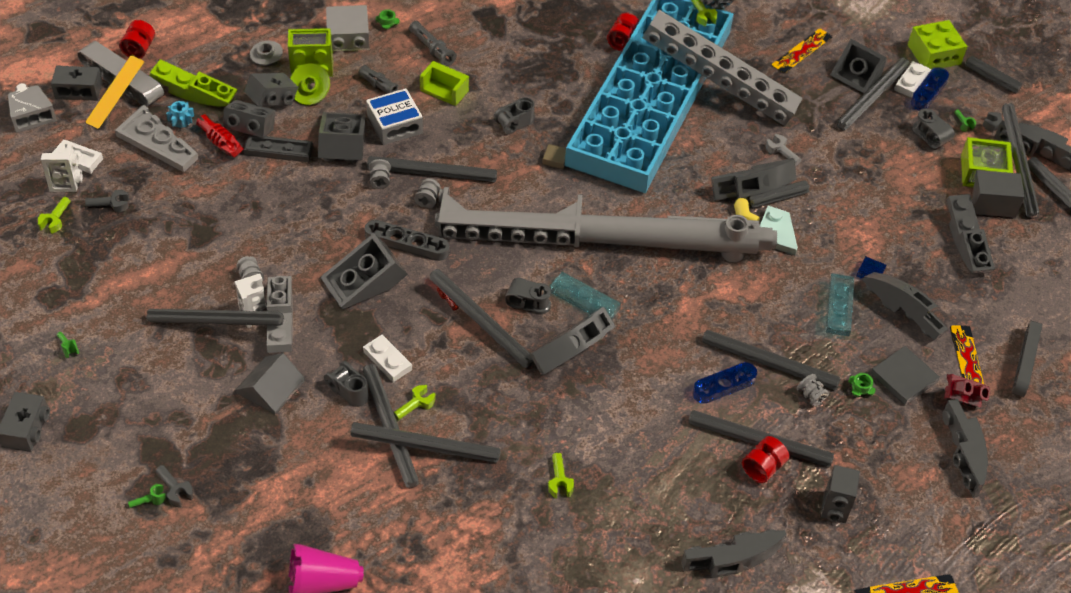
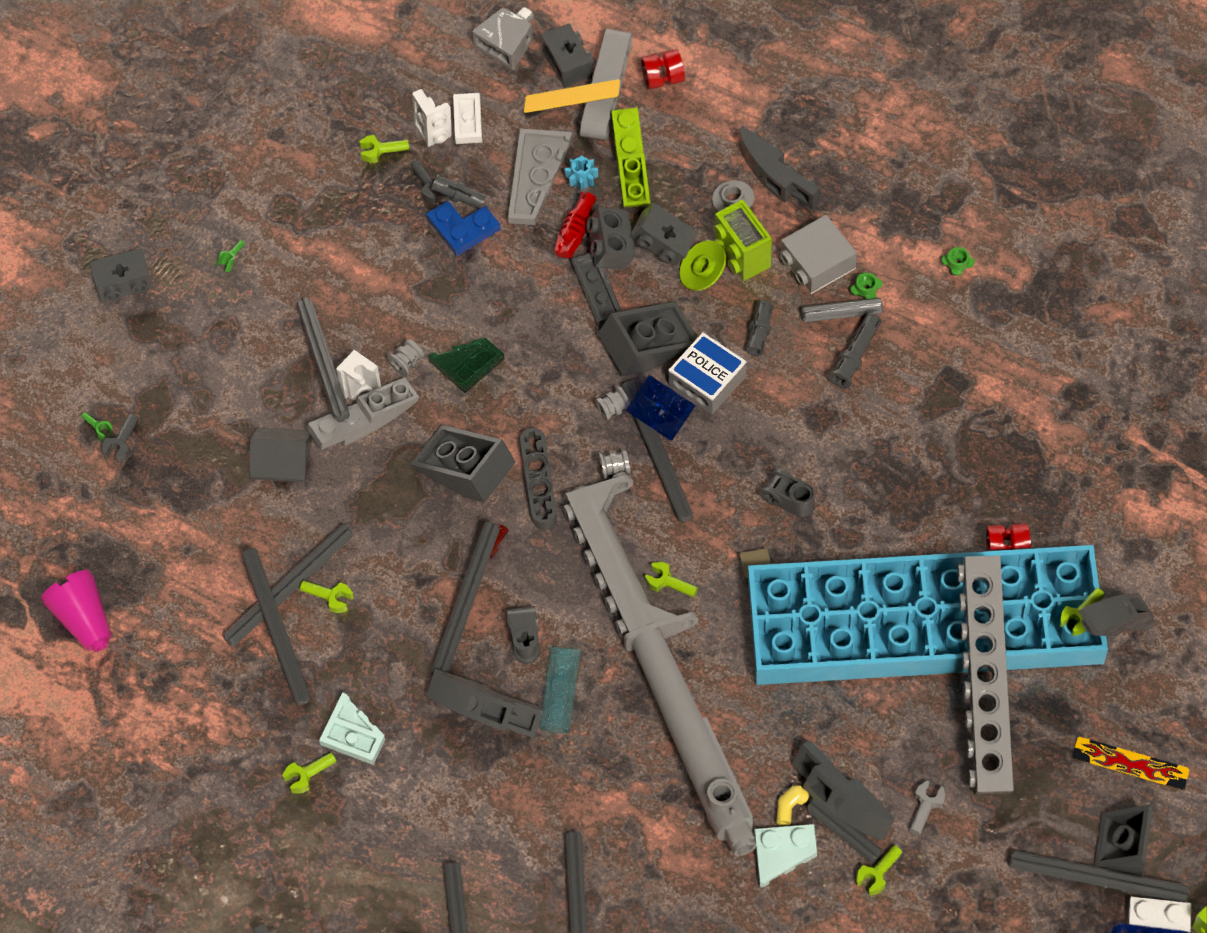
camera: 70 degrees right, 10 degrees up
dark grey piece [324,361,369,407] -> none
white plate [363,335,412,382] -> none
lime panel [420,61,469,106] -> none
clear blue beam [692,362,757,404] -> none
none -> light aqua wing [319,693,385,765]
none -> blue plate [426,201,501,256]
none -> clear green wing [428,337,505,393]
none -> dark grey pin [431,174,487,210]
none -> clear blue brick [626,374,696,441]
none -> lime bar [645,562,698,598]
none -> dark grey slope [739,125,820,210]
none -> axle [802,298,883,322]
none -> lime bar [856,845,902,896]

